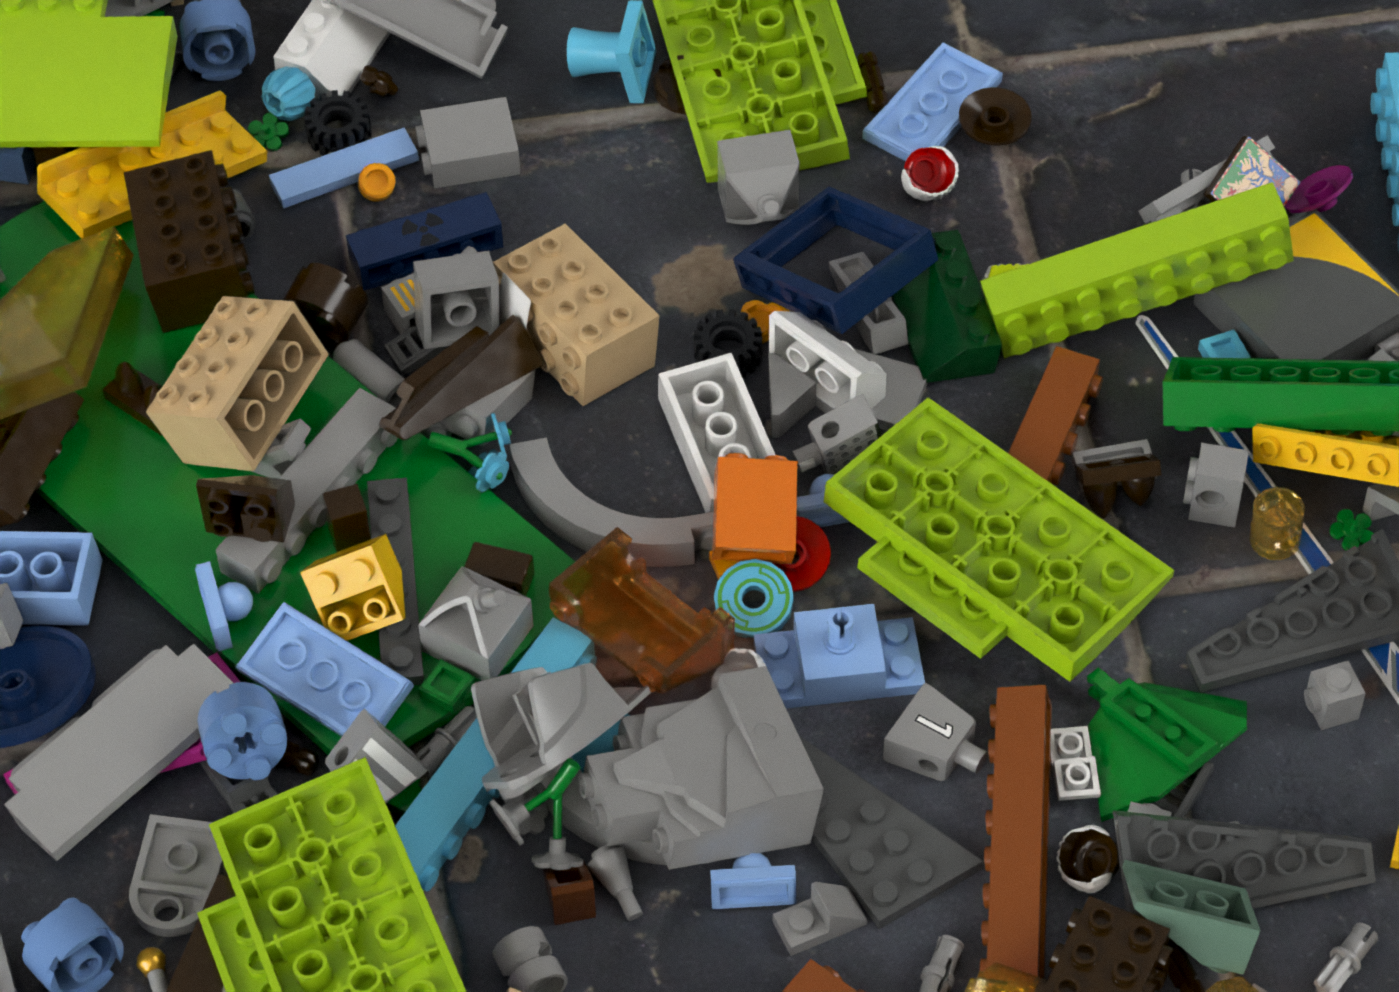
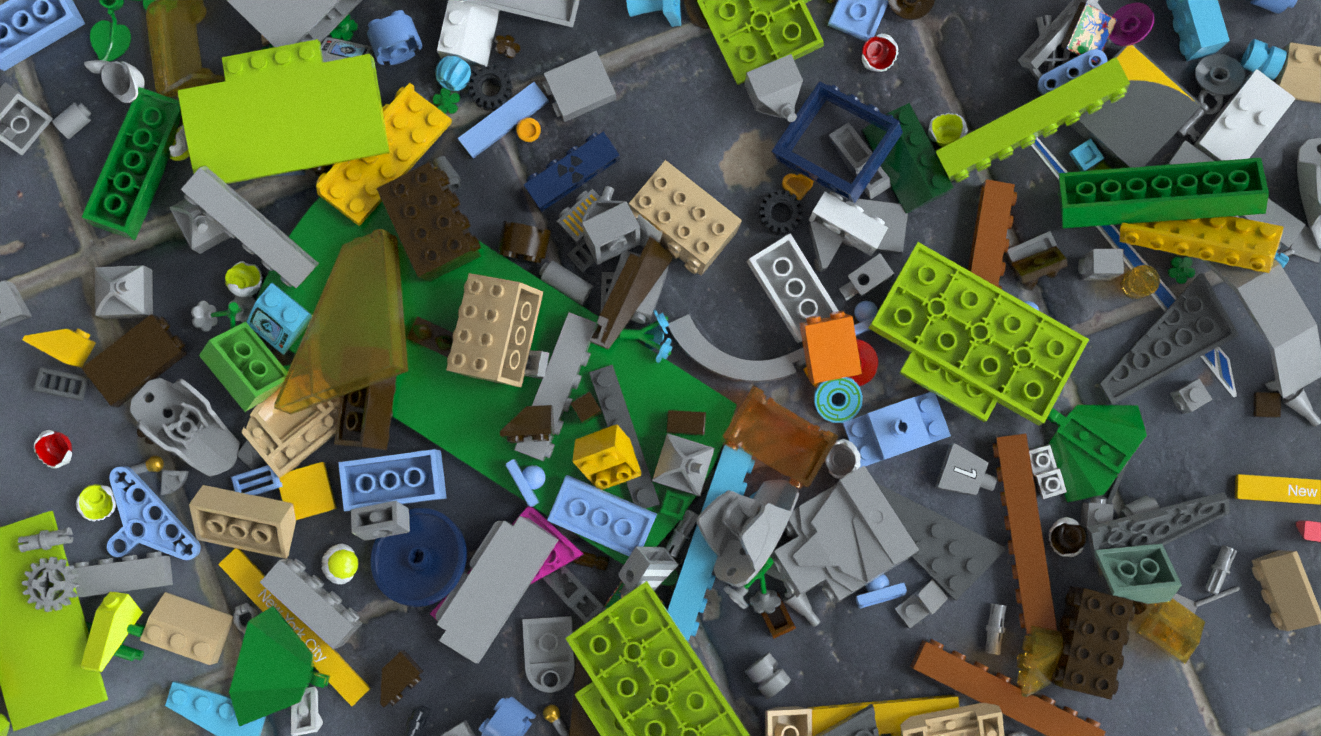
camera: 10 degrees left, 30 degrees up
medium blue brick [197,682,287,780] -> none

